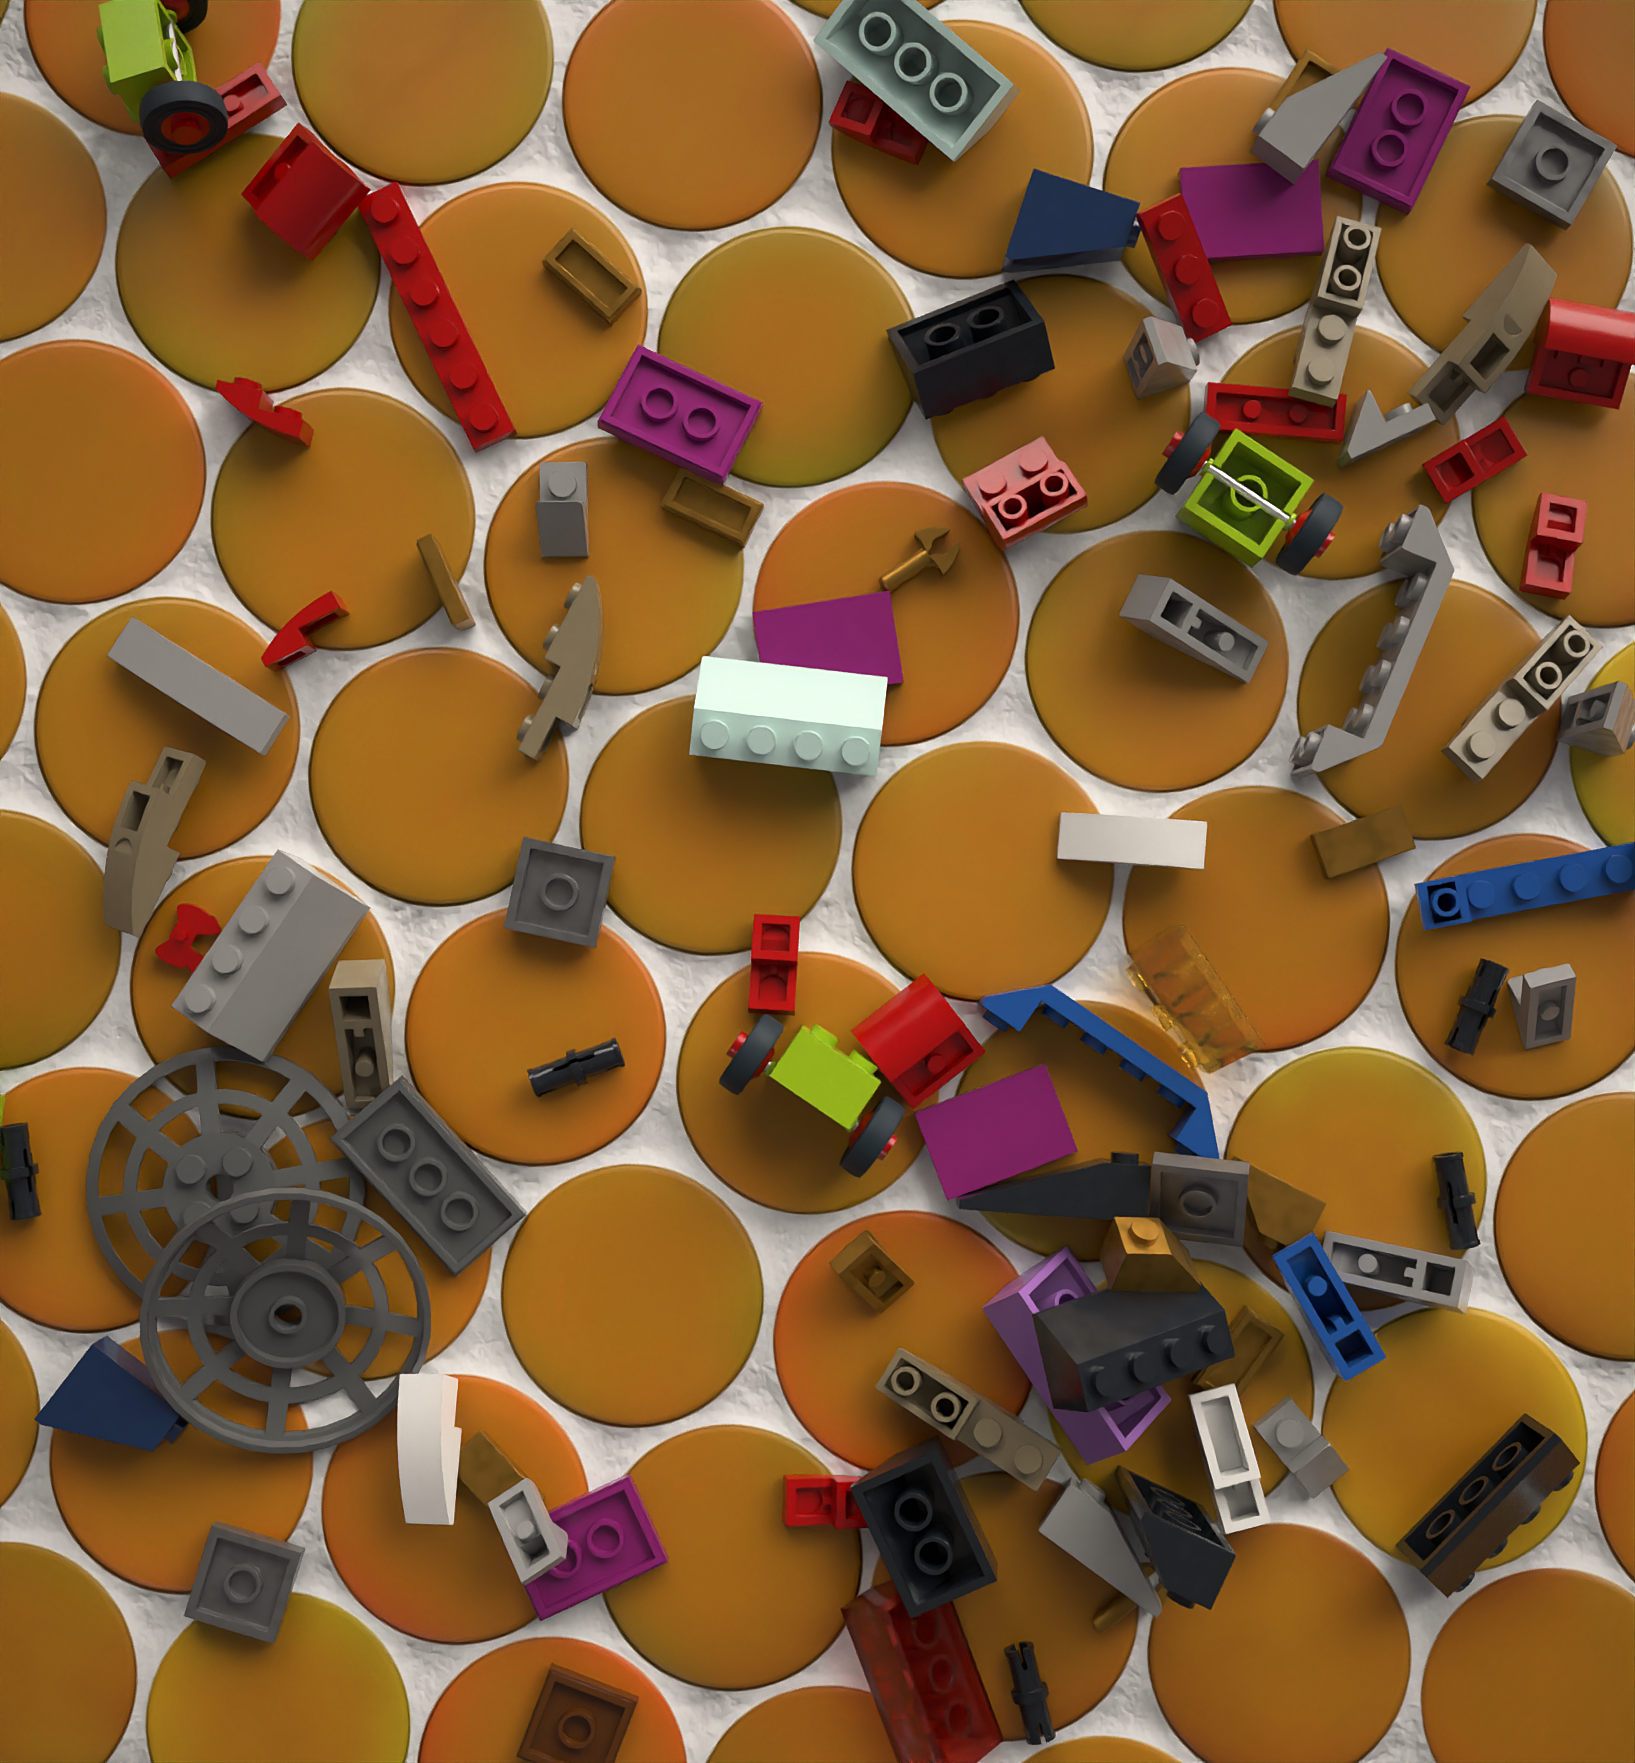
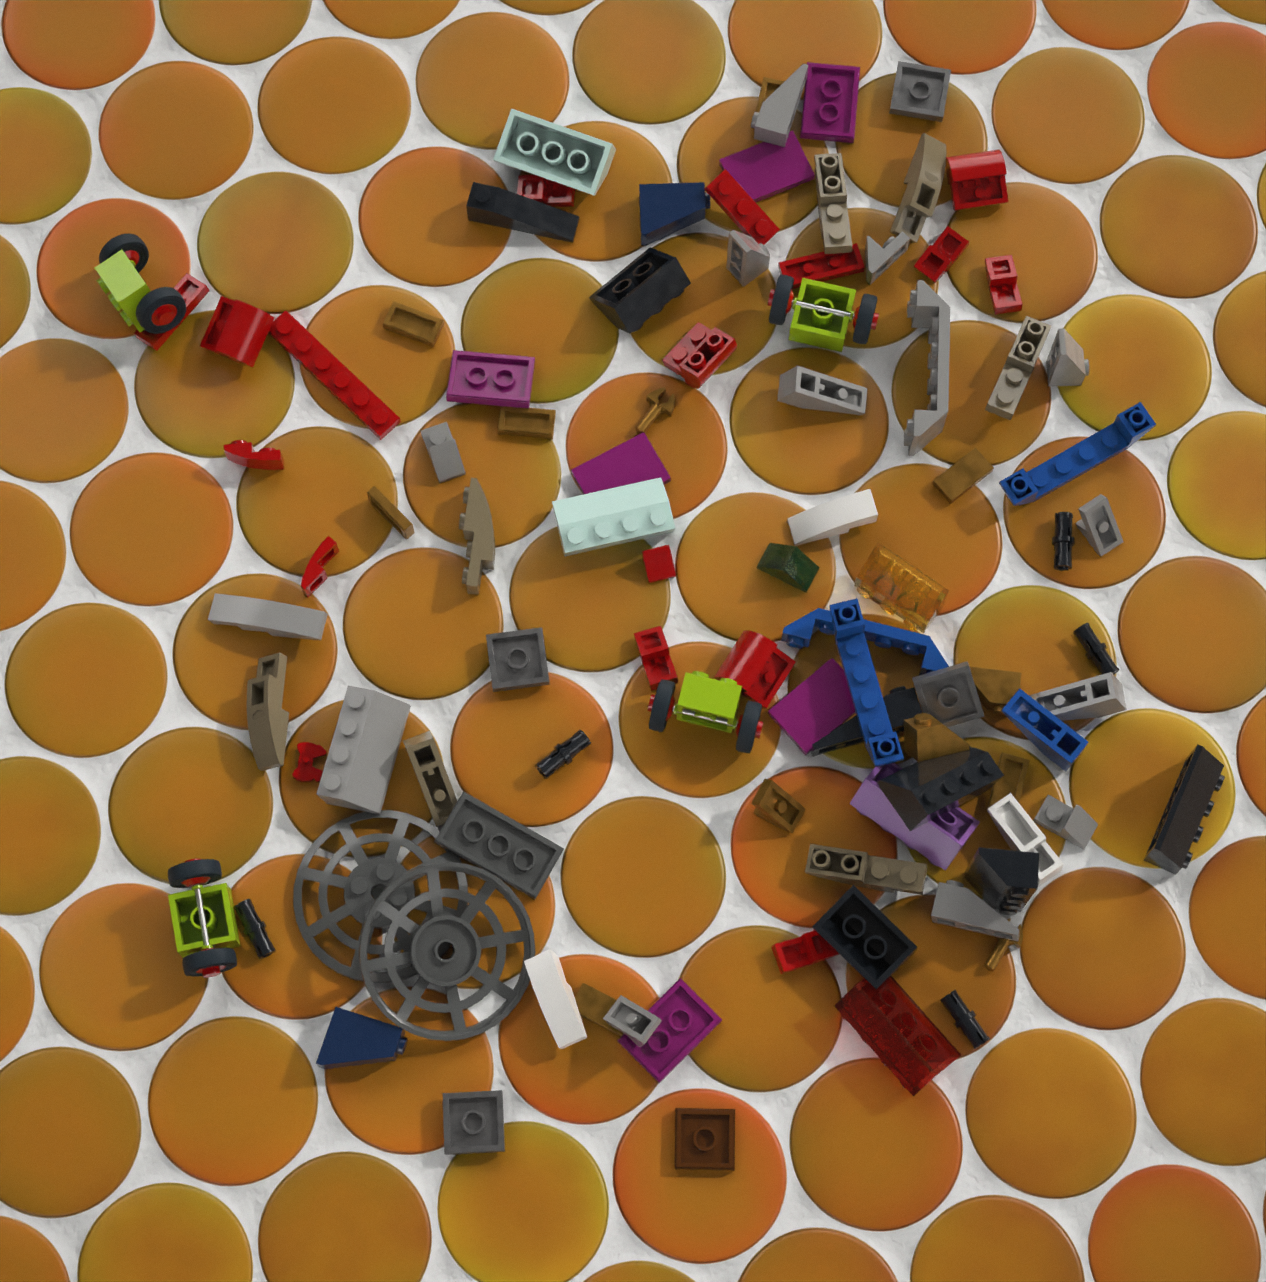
camera: 20 degrees left, 15 degrees down
none -> black slope [466,182,579,243]
none -> red slope [642,545,676,583]
none -> clear green slope [757,543,820,593]
none -> blue slope [829,598,904,767]

